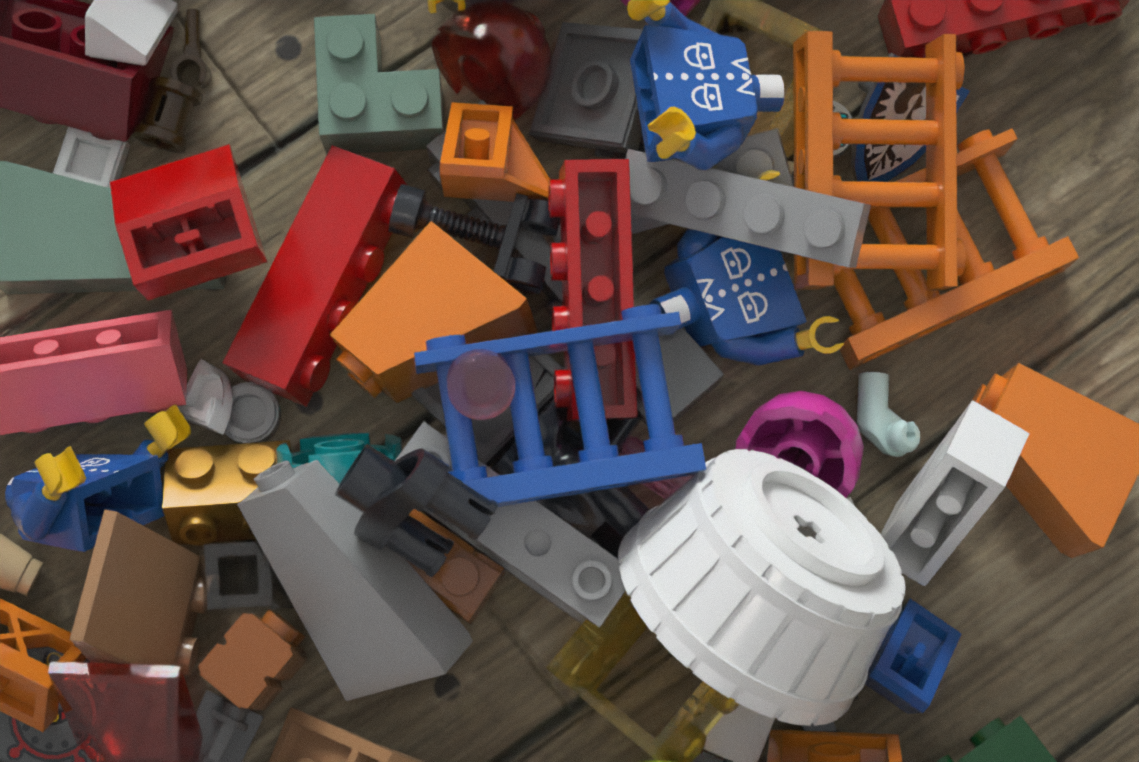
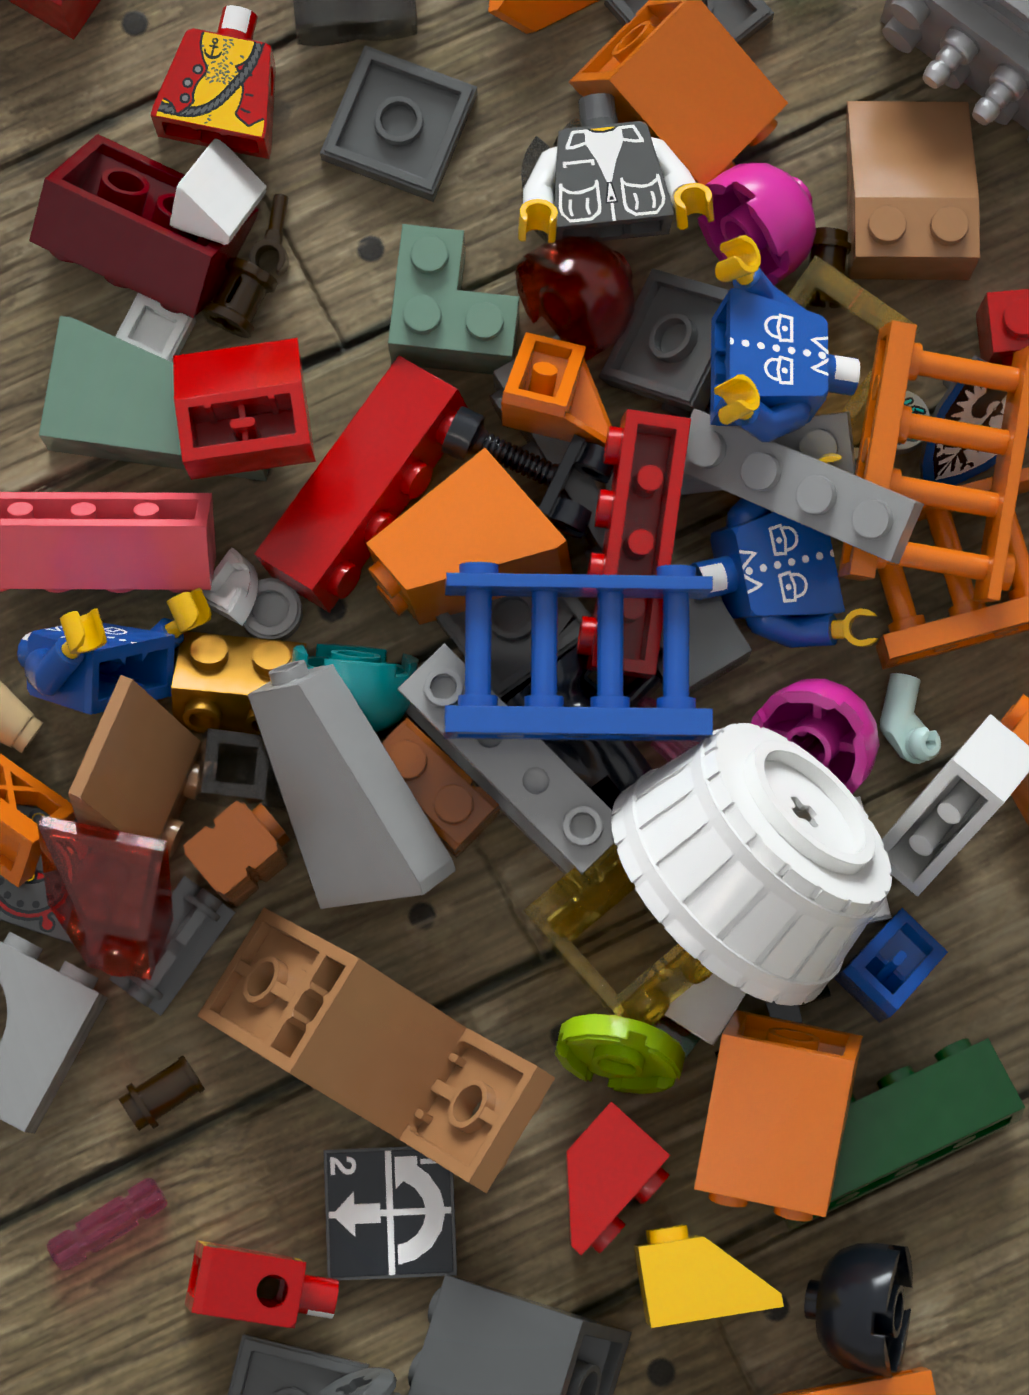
camera: 15 degrees right, 0 degrees up
black connector [335,444,498,577] -> none
clear pink tile [446,349,515,420] -> none

